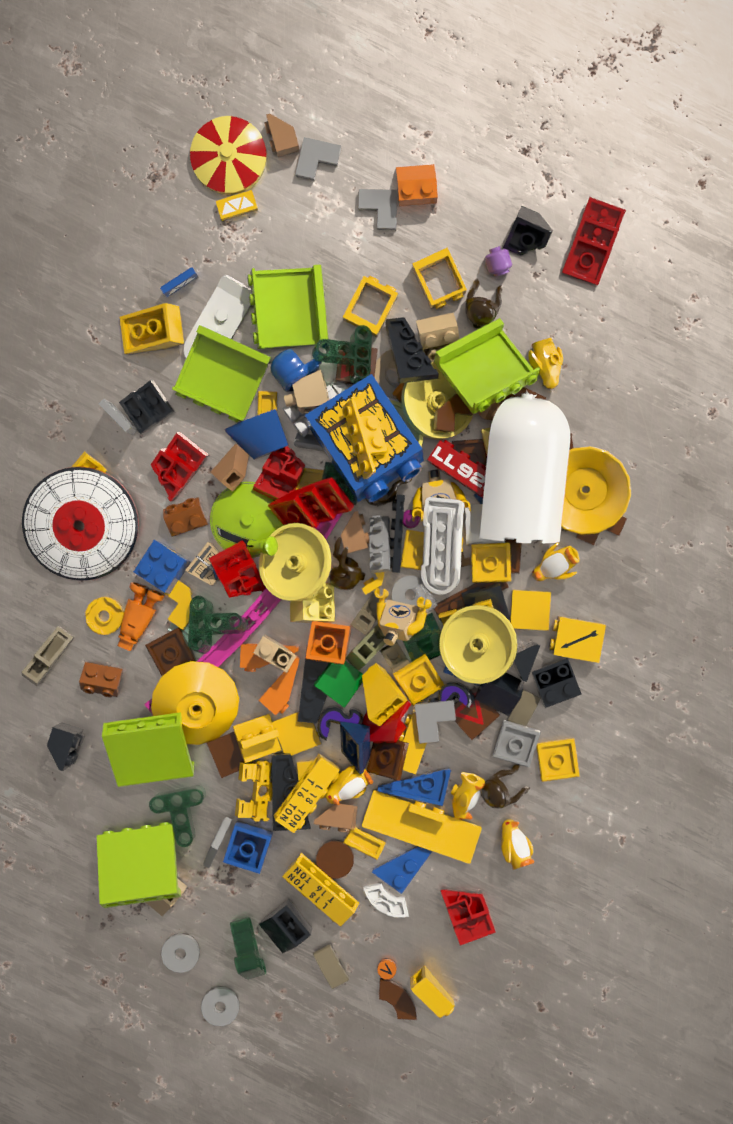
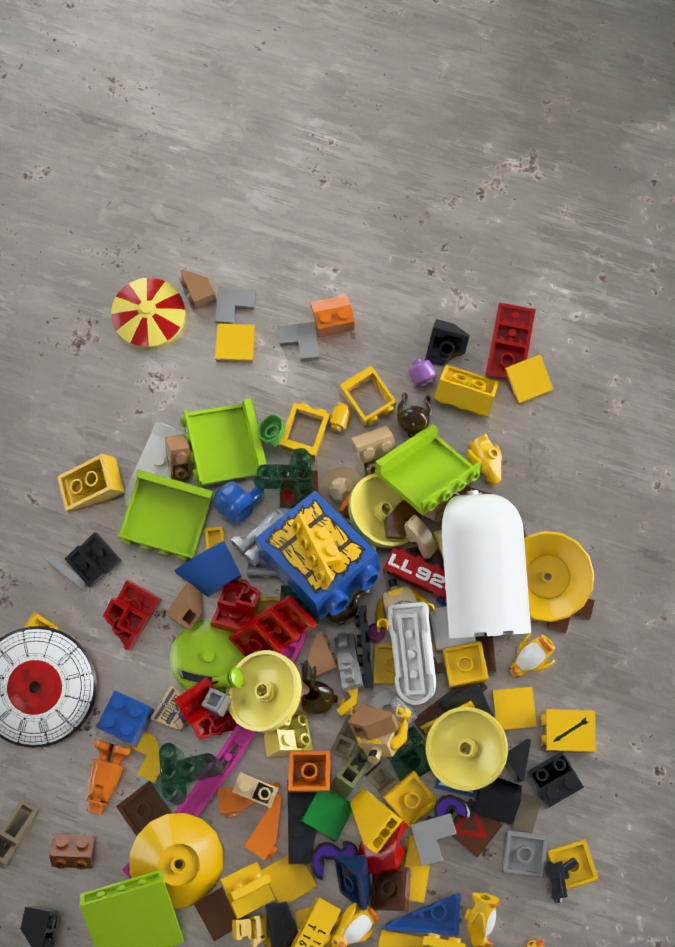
camera: 10 degrees left, 15 degrees down
yellow tile [85,597,124,635] -> none
blue tile [160,267,198,297] -> none
dark orange bracket [163,497,208,537] -> none
yellow tile [216,190,258,221] -> none
tan torso [284,370,330,414] -> none
black wing [385,317,439,383] -> none
dark brown hair [481,764,530,809] -> none
none -> medium nougat slope [165,434,190,480]
none -> light grey slope [201,688,232,717]
none -> yellow tile [215,324,255,362]
none -> bright green hat [258,414,285,447]
none -> yellow brick [328,403,352,432]
none -> medium nougat slope [348,704,400,740]
none -> tan slope [404,515,438,559]
none -> yellow slope [434,365,500,416]
none -> yellow tile [505,354,553,403]
none -> black piece [546,857,578,903]

